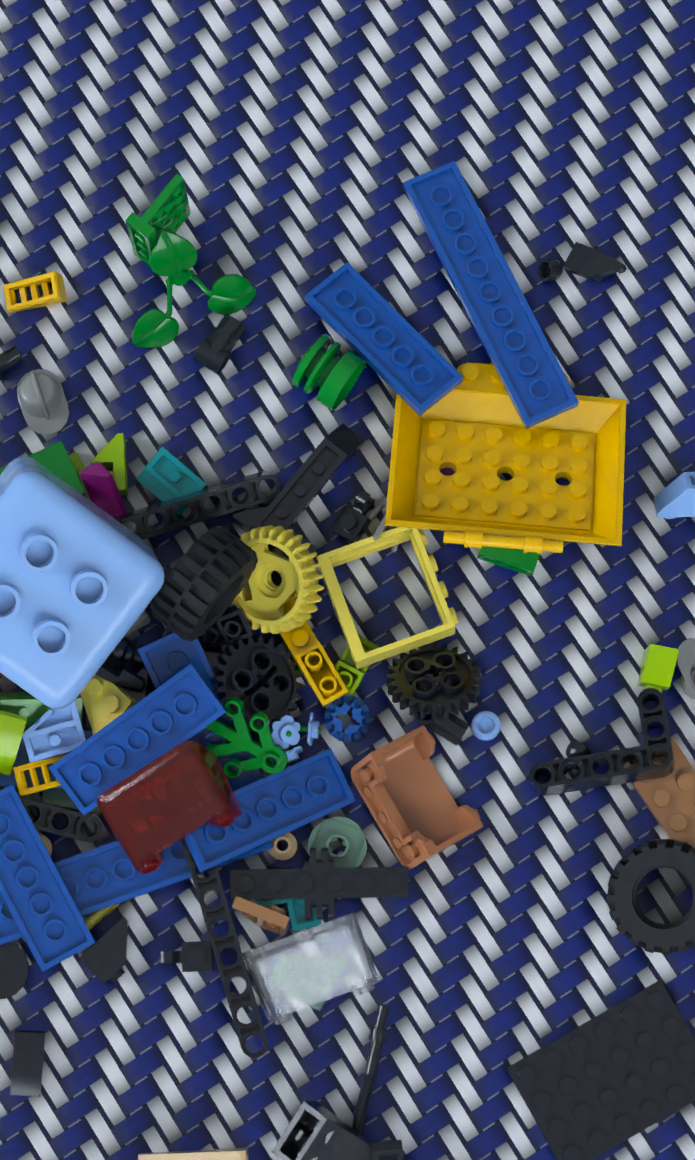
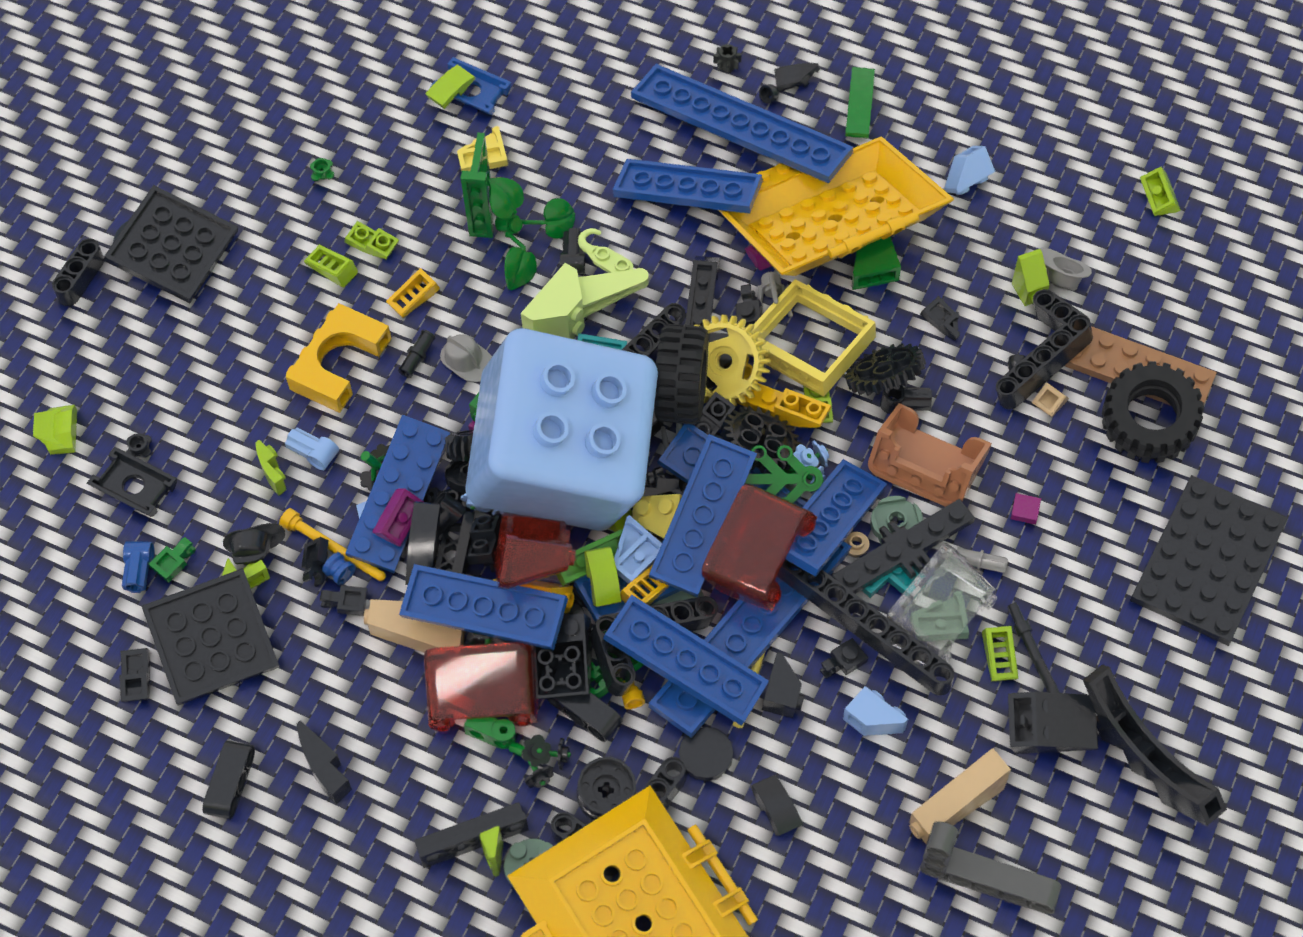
camera: 30 degrees left, 20 degrees down
medium nougat wing [232,896,290,936] -> none
green wheel [292,334,366,411] -> none
blue gear [324,695,371,742] -> none
light blue tile [471,711,501,741] -> none
none -> green plate [310,158,334,181]
none -> lime slope [344,221,399,259]
none -> lime slope [425,65,475,109]
none -> blue piece [430,57,511,115]
none -> light yellow wing [457,126,508,172]
none -> yellowish green slope [521,228,649,339]
none -> pearl dark grey gear [713,44,742,73]
none -> light blue slope [843,686,908,736]
none -> green slope [845,67,875,138]
none -> black slope [920,296,960,341]
none -> light grey axle [954,547,1008,573]
none -> lime slope [982,626,1019,682]
none -> magenta tile [1010,493,1041,525]
none -> tan slope [1031,382,1069,417]

